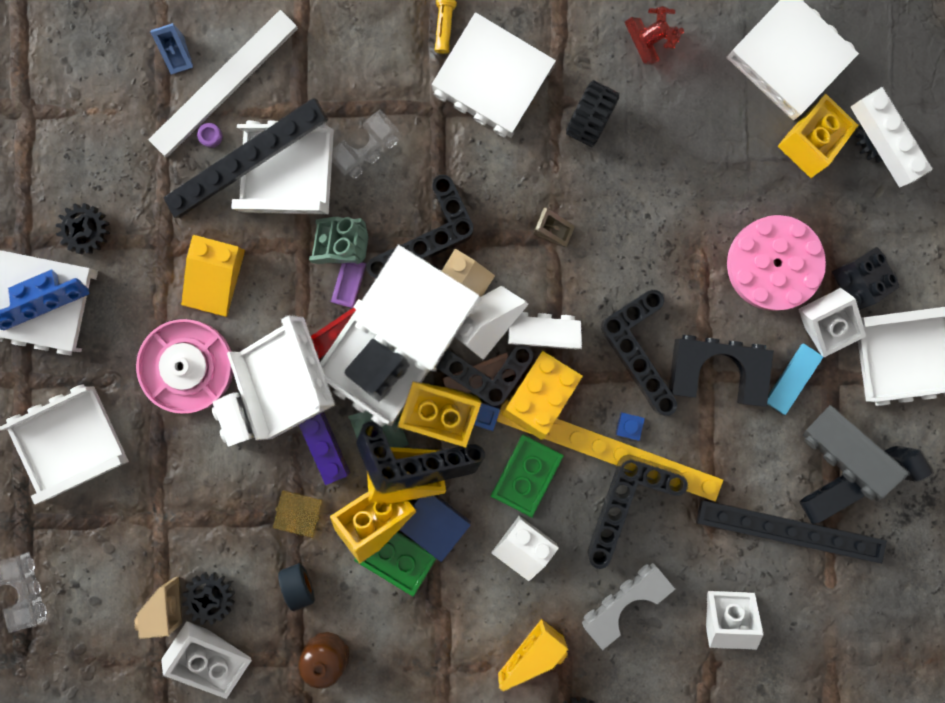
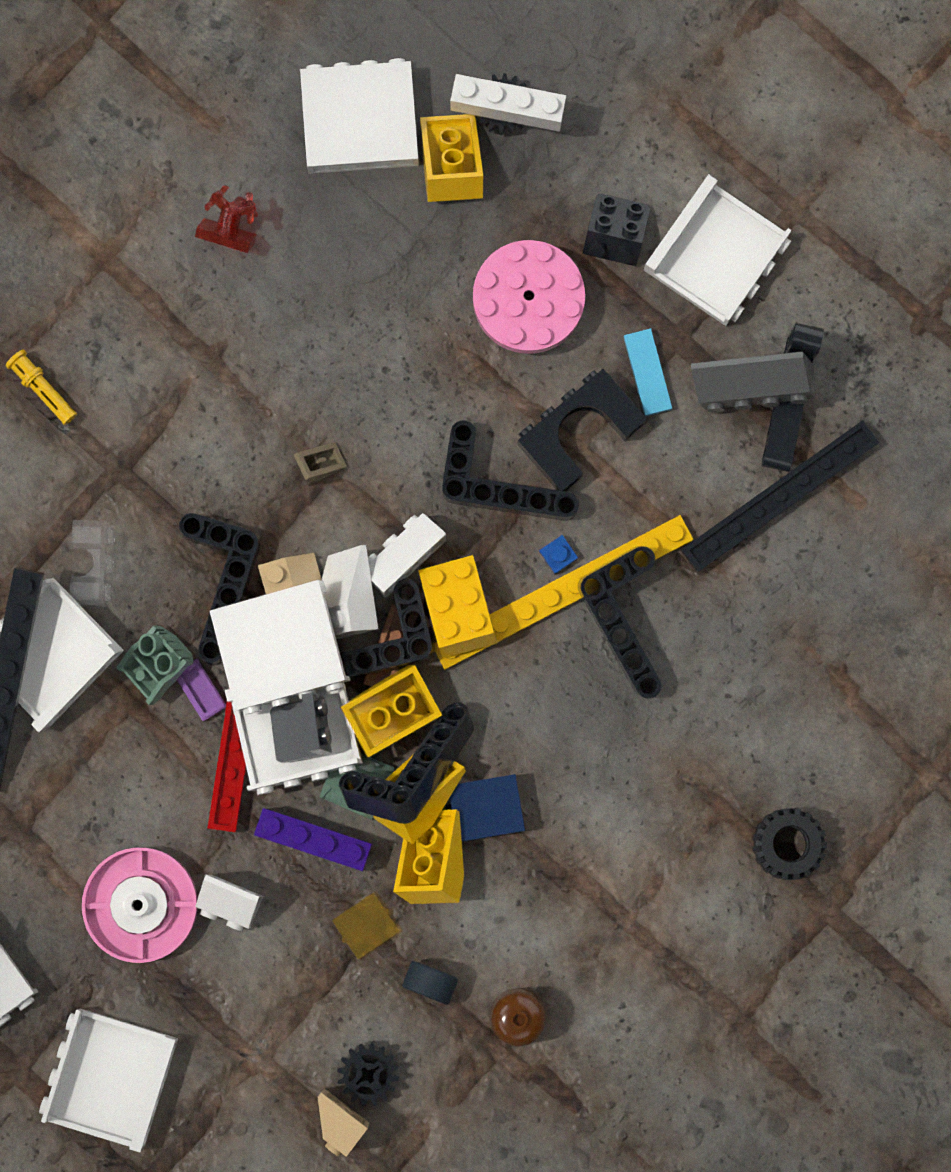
camera: 45 degrees left, 5 degrees down
white slope [162,621,252,699] -> none
yellow slope [181,235,245,317] -> none
white panel [227,316,335,440] -> none
green tile [354,531,436,597] -> none
white panel [432,12,556,138] -> none
blue plate [474,402,500,431] -> none
green tile [490,434,564,518] -> none
white slope [491,515,559,581] -> none
yellow slope [498,619,568,691] -> none
black tyre [566,80,619,147] -> none
light grey arch [582,563,675,650] -> none
white slope [706,591,763,650] -> none
white slope [799,288,866,357] -> none

